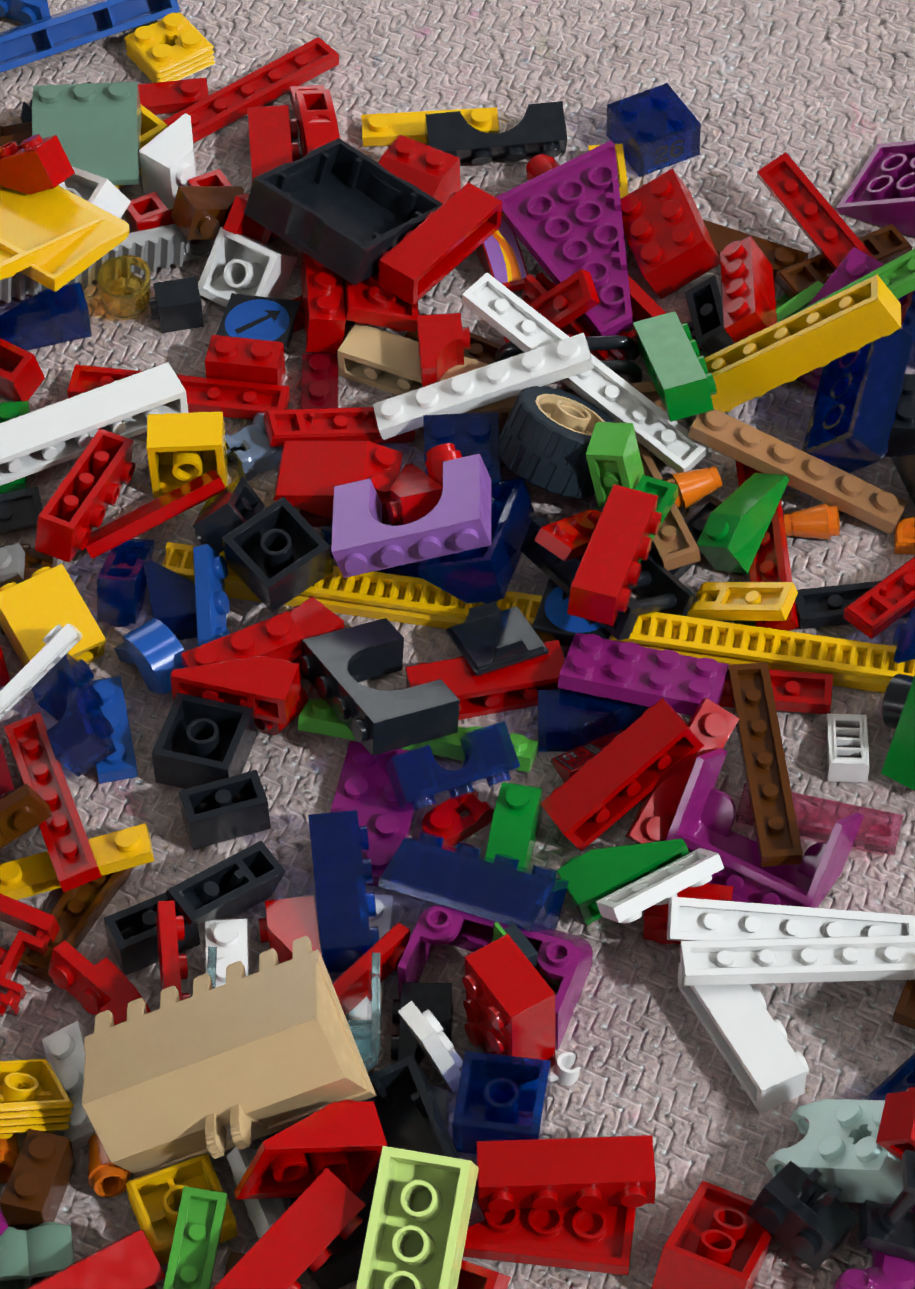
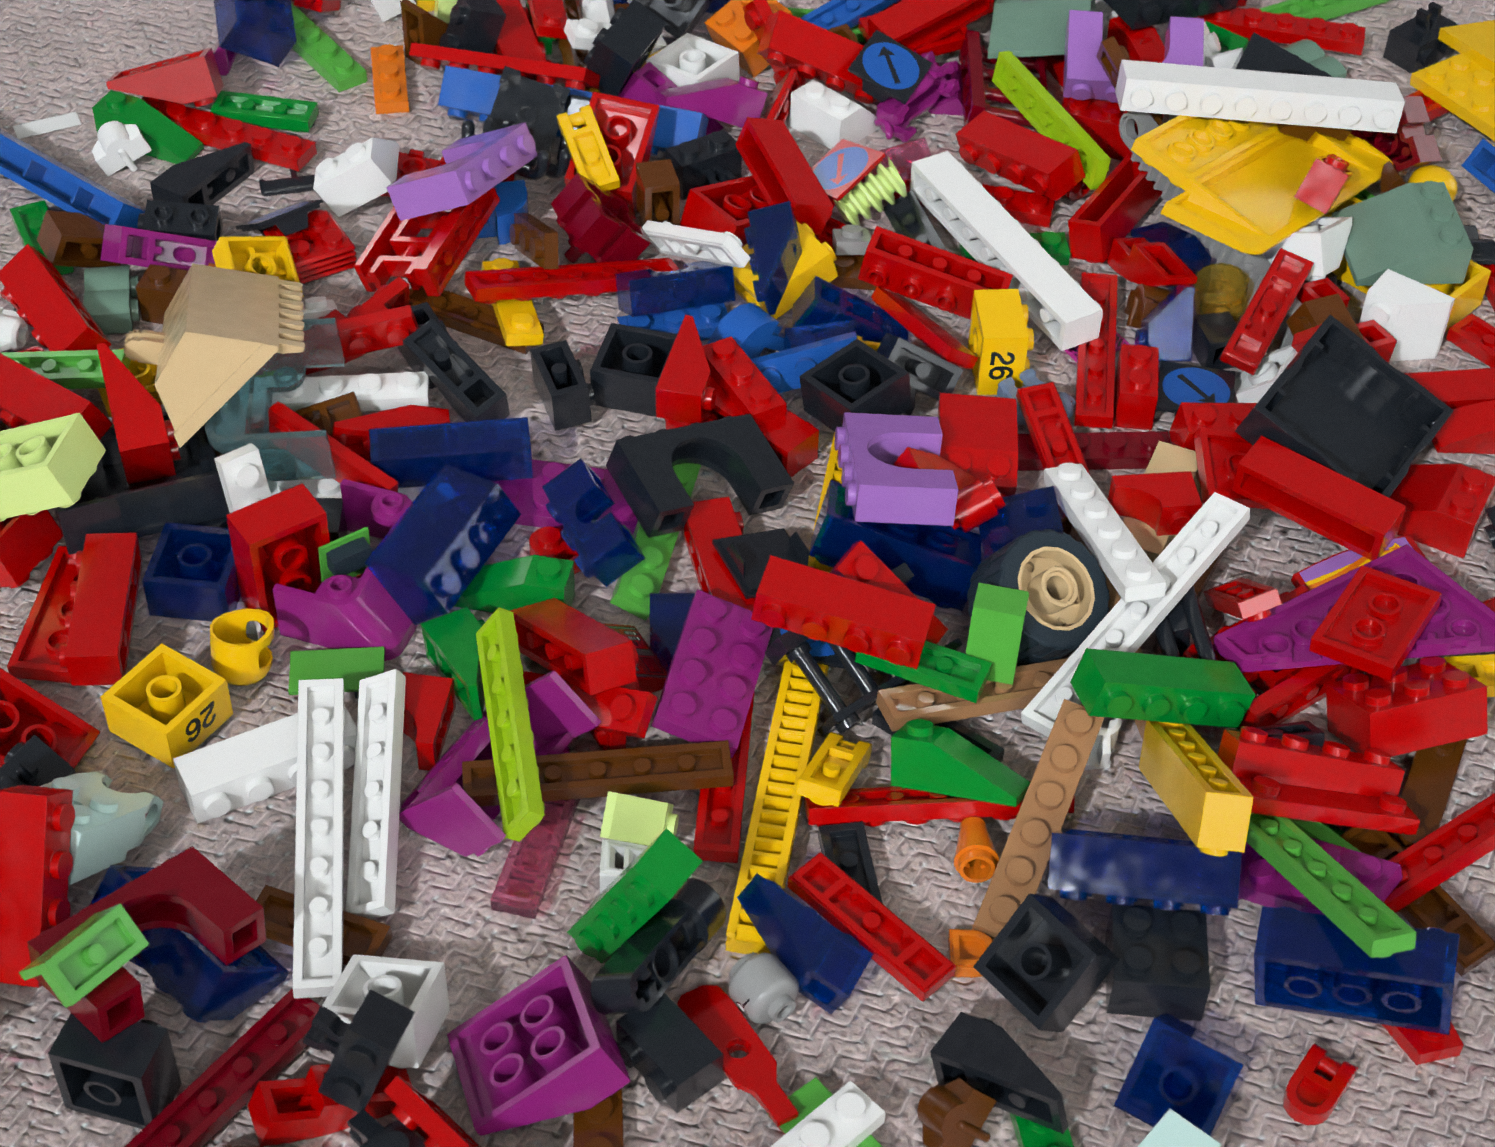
camera: 85 degrees right, 5 degrees down
white plate [596,848,724,924] -> none
orange cone [665,465,723,509] -> none
none -> yellow brick [100,643,233,769]
none -> yellow helmet [210,608,274,686]
none -> bright green piece [288,647,385,698]
none -> lime plate [476,607,545,842]
none -> yellowish green slope [600,791,679,846]
none -> clear blue slope [744,201,802,315]
none -> red slope [1107,237,1198,287]
none -> reddish brown piece [1125,284,1178,331]
none -> clear blue slope [1135,284,1194,361]
none -> red plate [1220,248,1314,375]
none -> red plate [1237,776,1420,835]
none -> red plate [1309,565,1442,681]

